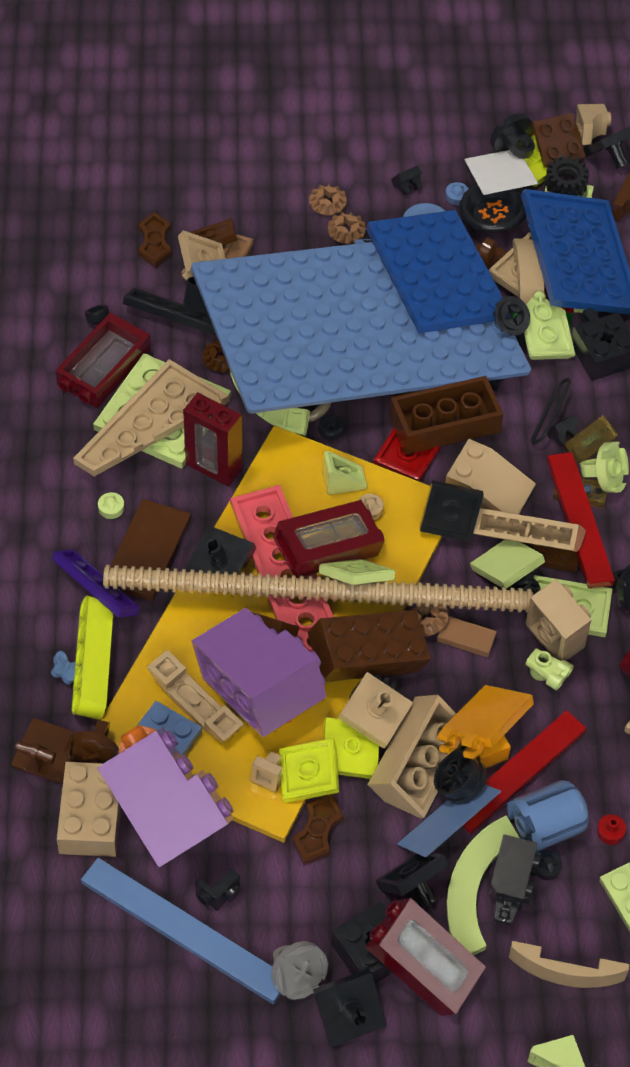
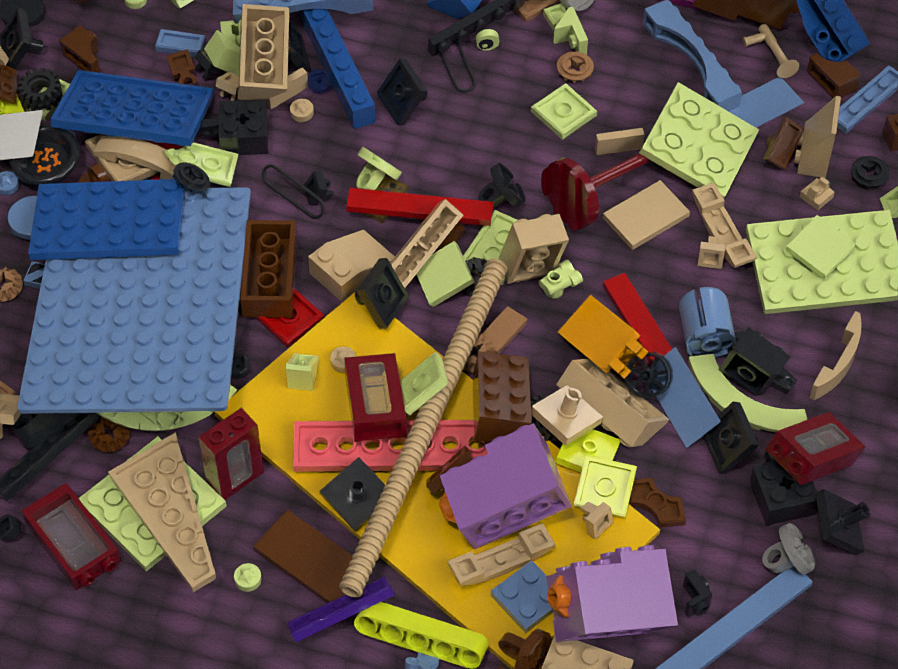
camera: 70 degrees left, 0 degrees up
clear yellow tile [565,415,618,464] -> none
red tile [597,814,626,845] -> none

